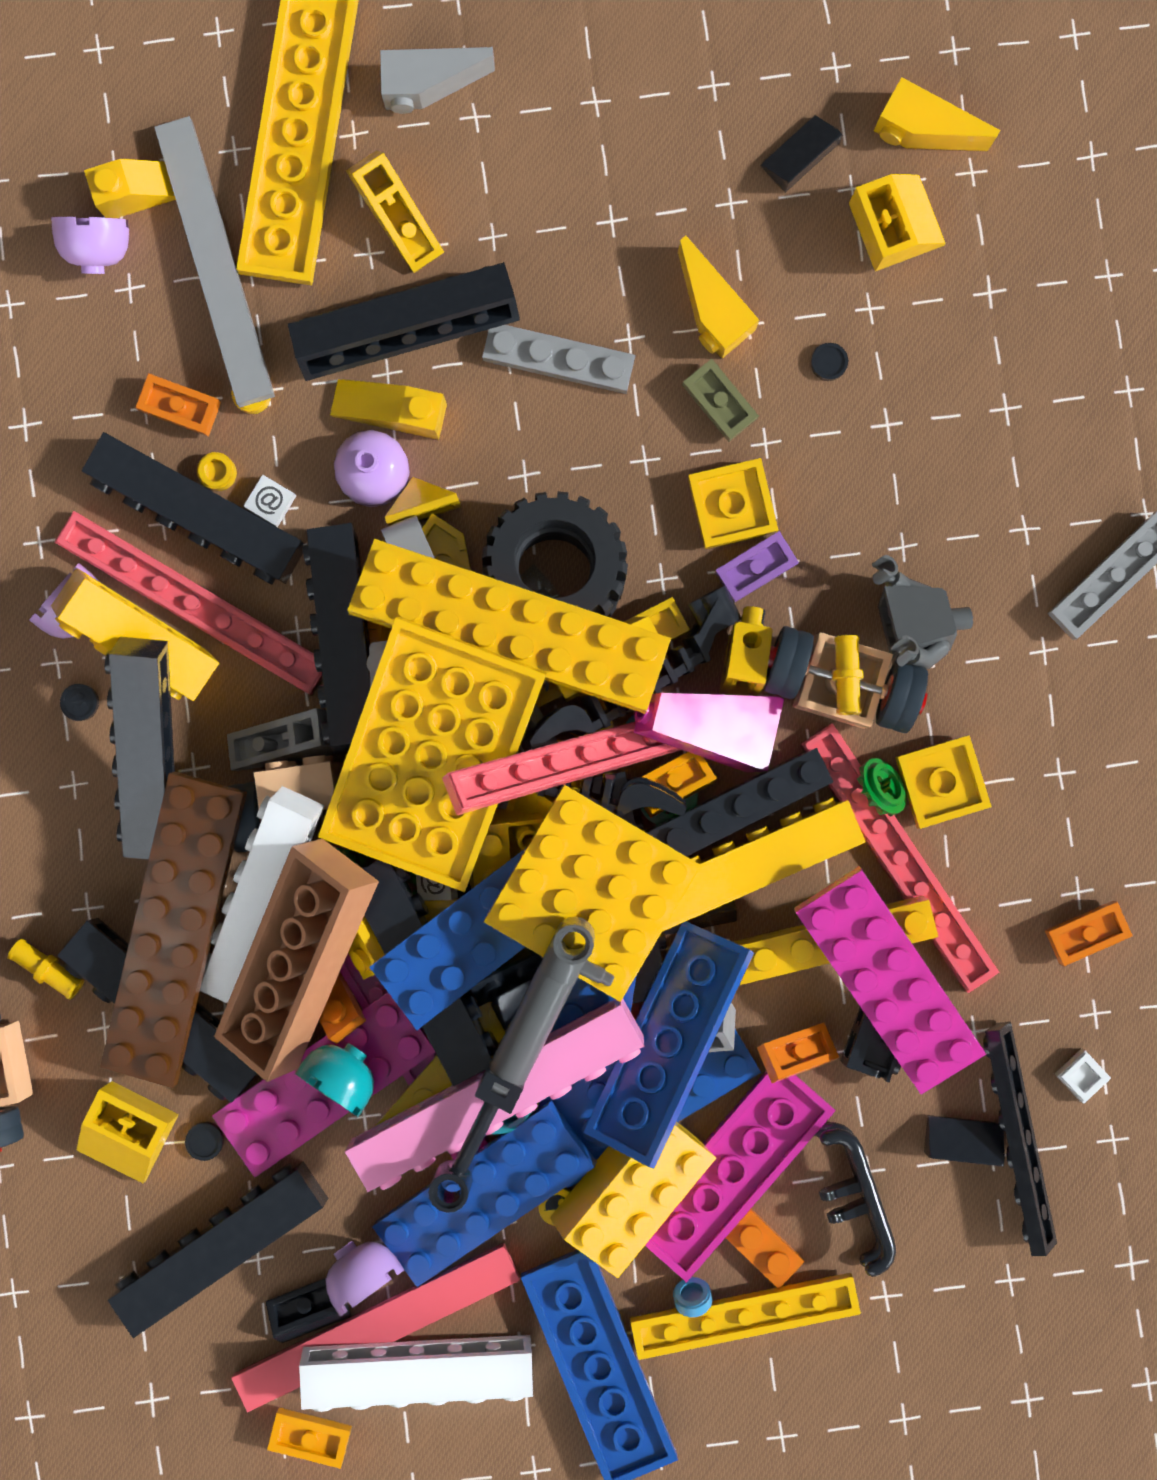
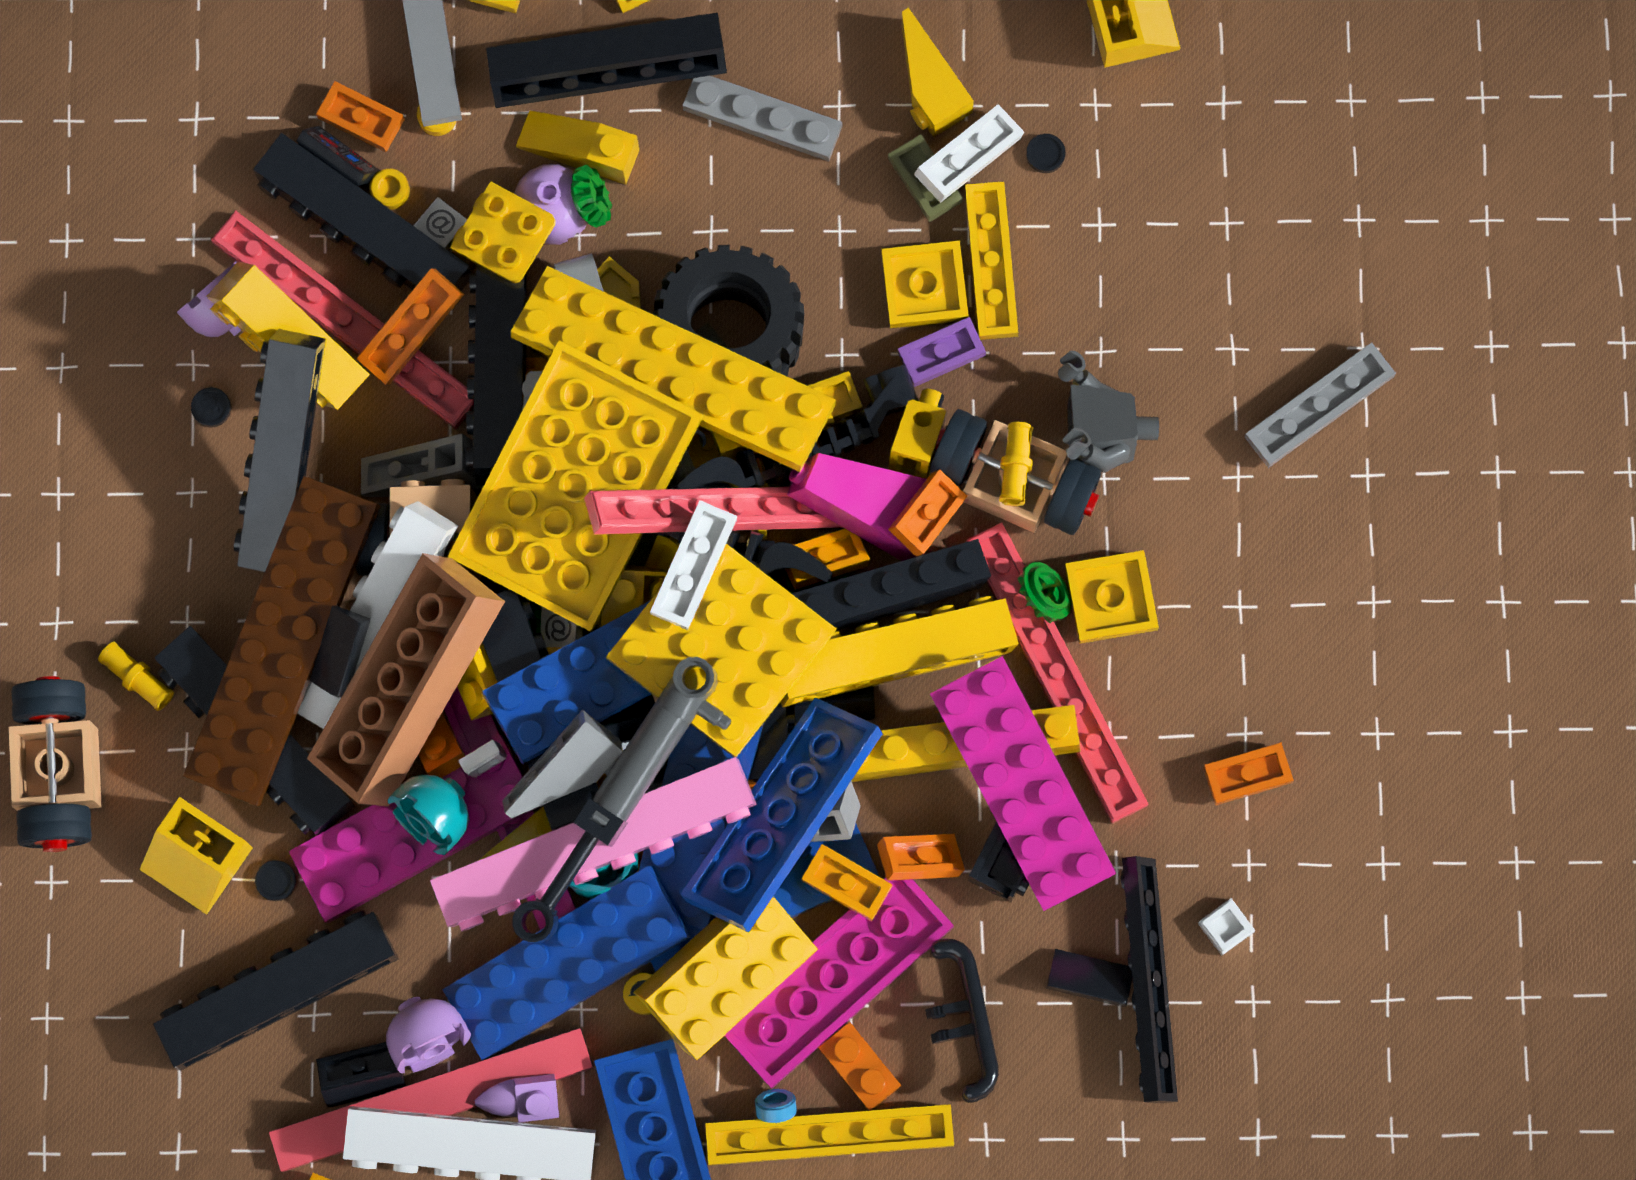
camera: 10 degrees right, 10 degrees down
yellow slope [385,477,461,526] -> none
none -> black tile [296,126,380,186]
none -> black slope [310,605,371,698]
none -> orange plate [357,268,465,385]
none -> yellow bracket [450,182,556,283]
none -> white tile [458,740,507,778]
none -> lavender plate [474,1074,559,1123]
none -> light grey slope [502,709,623,818]
none -> green gear [571,165,612,228]
none -> white plate [650,500,737,630]
none -> light orange plate [801,844,892,921]
none -> orange plate [888,469,967,557]
none -> white plate [914,104,1025,203]
none -> yellow plate [965,181,1018,340]

